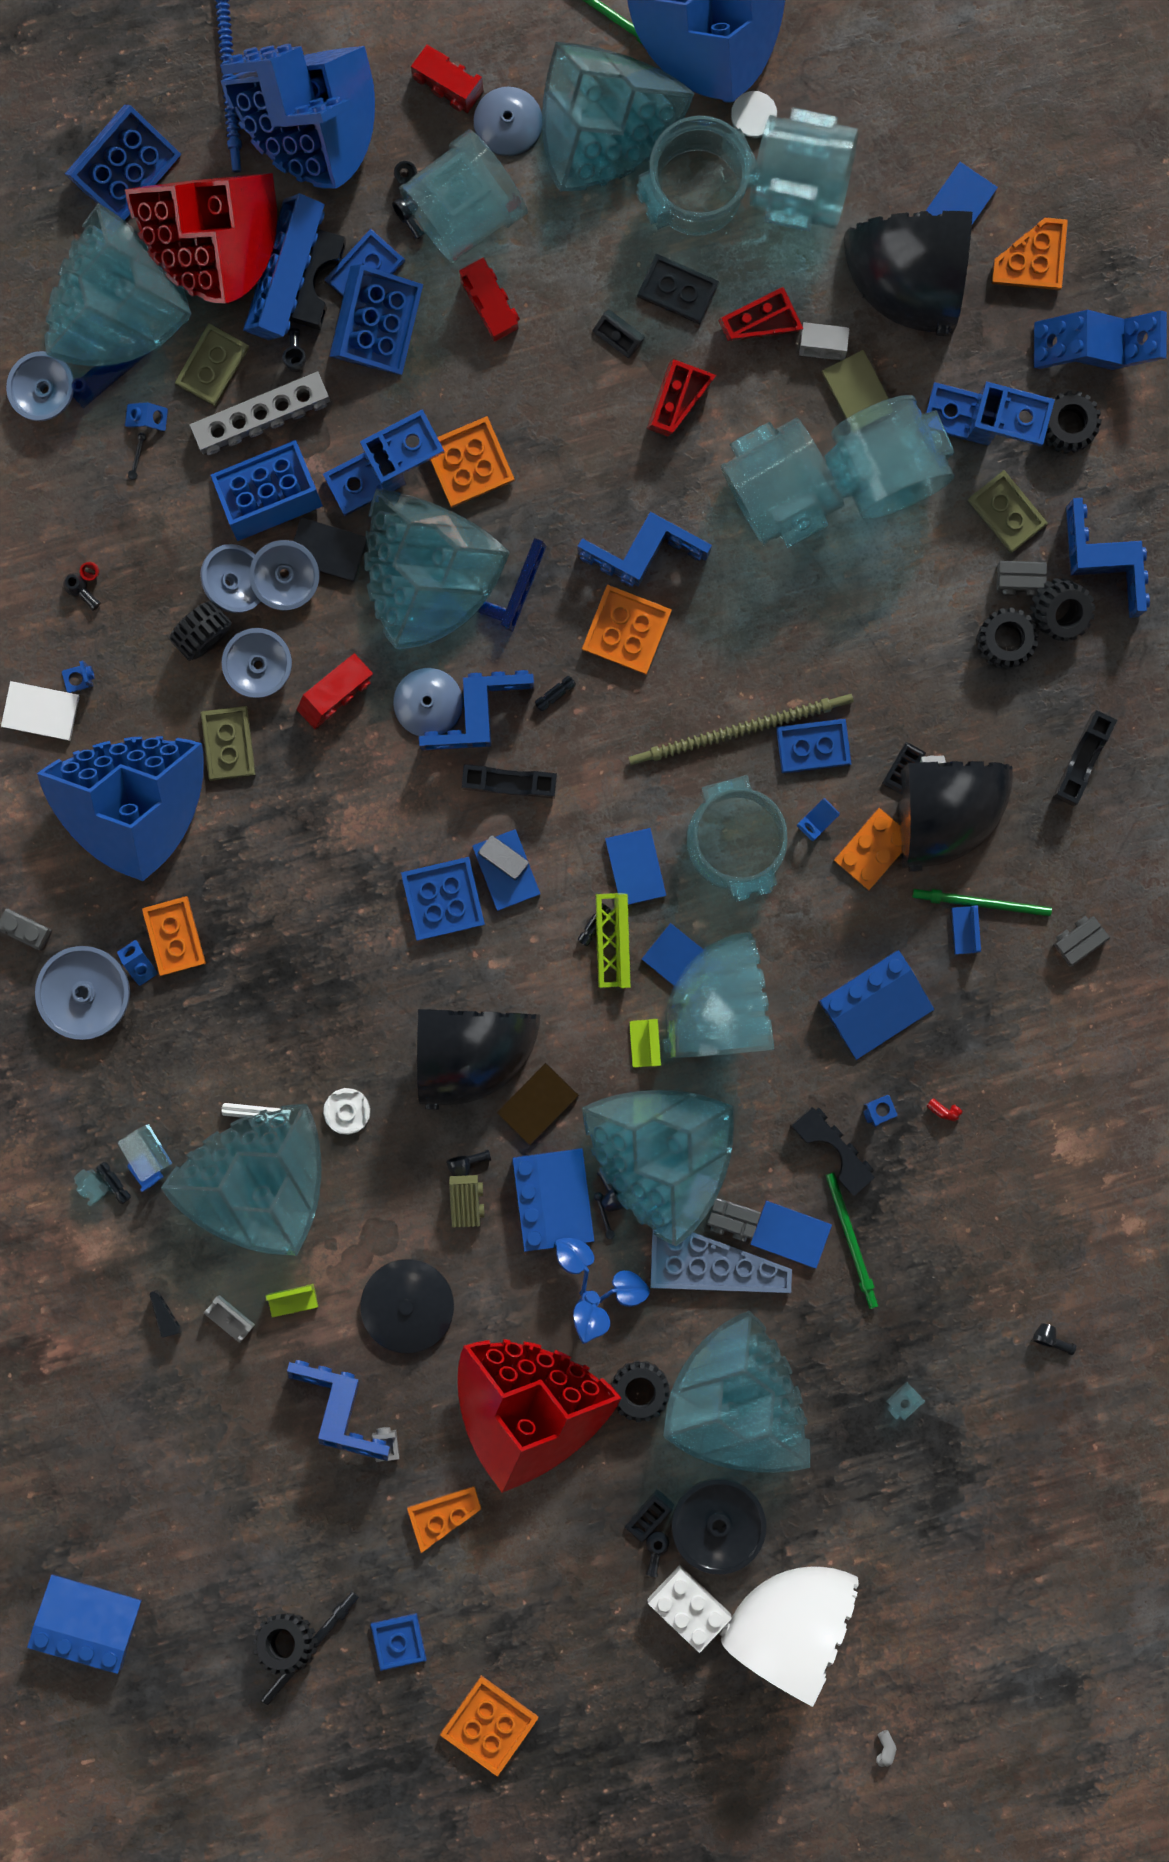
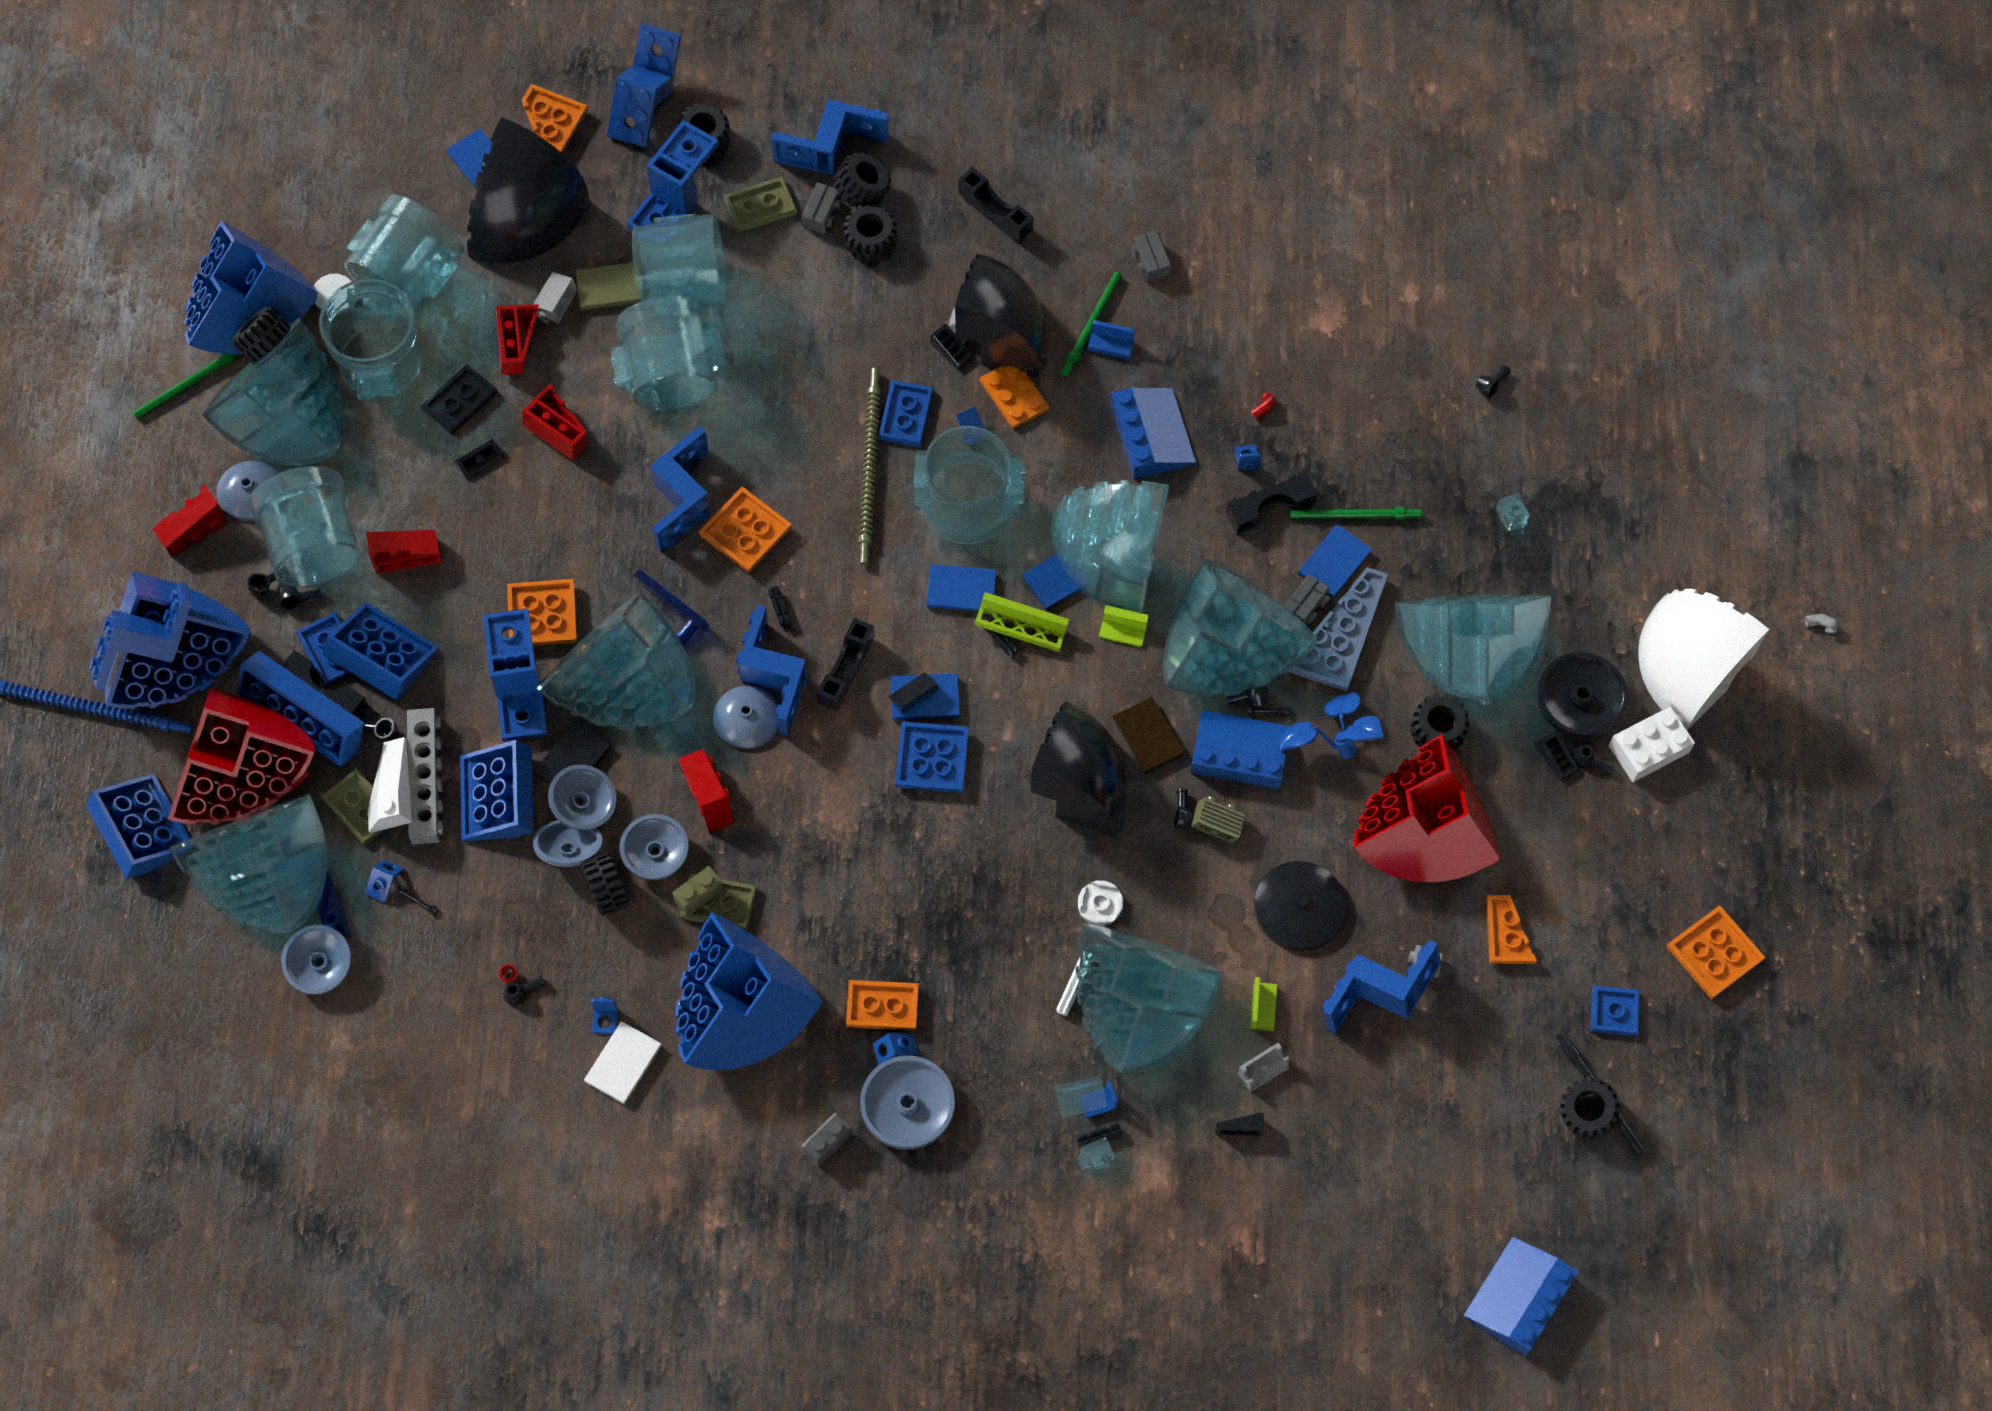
camera: 75 degrees left, 20 degrees down
none -> black tyre [231,306,290,363]
none -> white wedge [368,737,412,833]
none -> olive brick [673,866,724,917]

